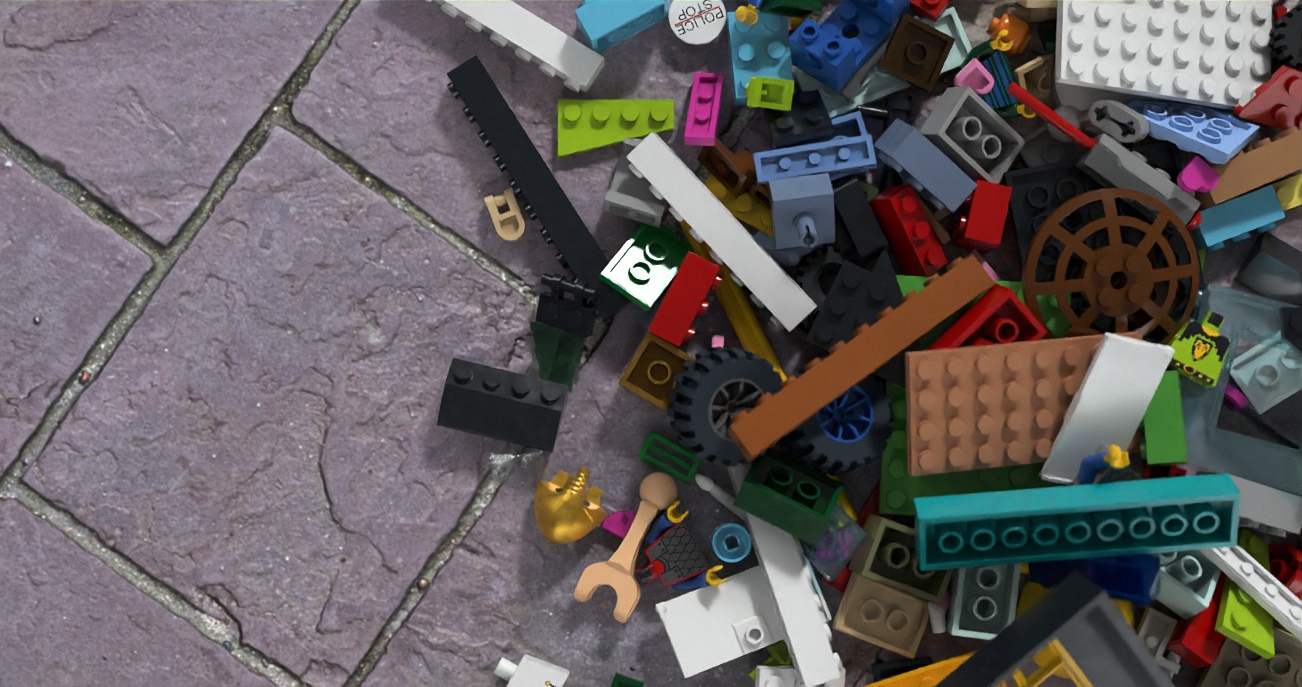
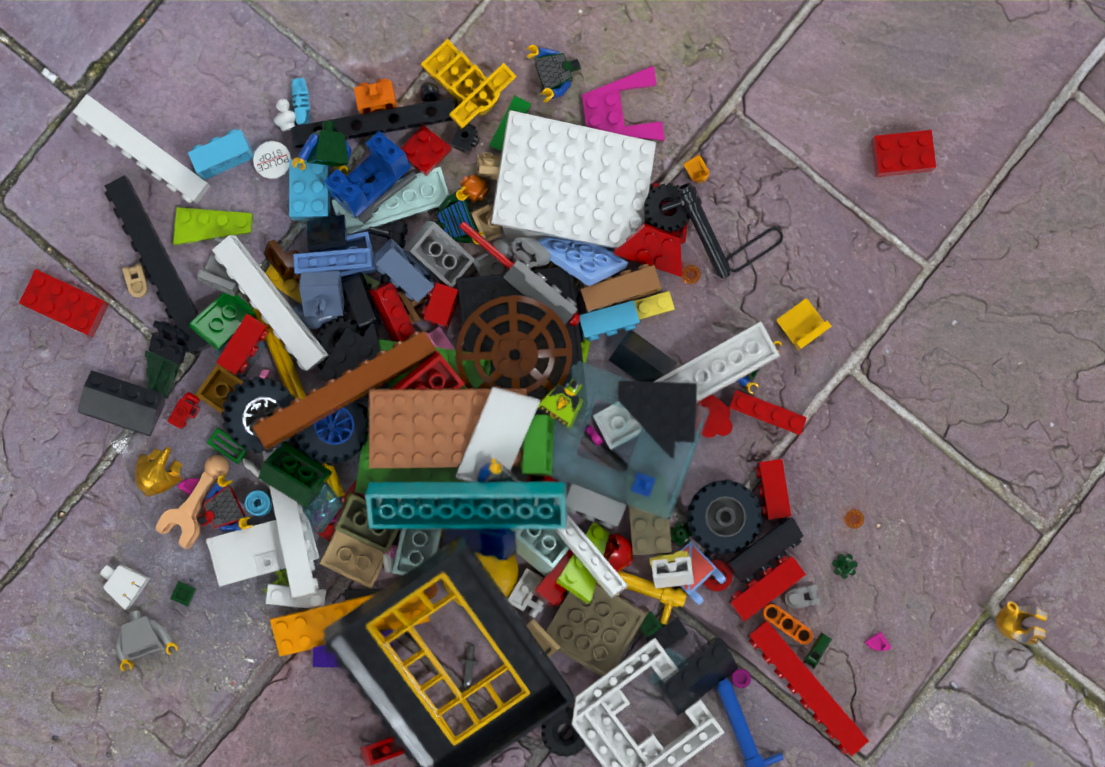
camera: 15 degrees right, 0 degrees up
dark pink plate [684,73,724,146] -> none
lime bracket [745,76,795,111] -> none
dark brown plate [877,13,955,93] -> none
bright pink tile [953,58,994,94] -> none
dark pink tile [1177,155,1219,193] -> none
none -> red brick [19,269,109,338]
none -> red piece [167,392,201,429]

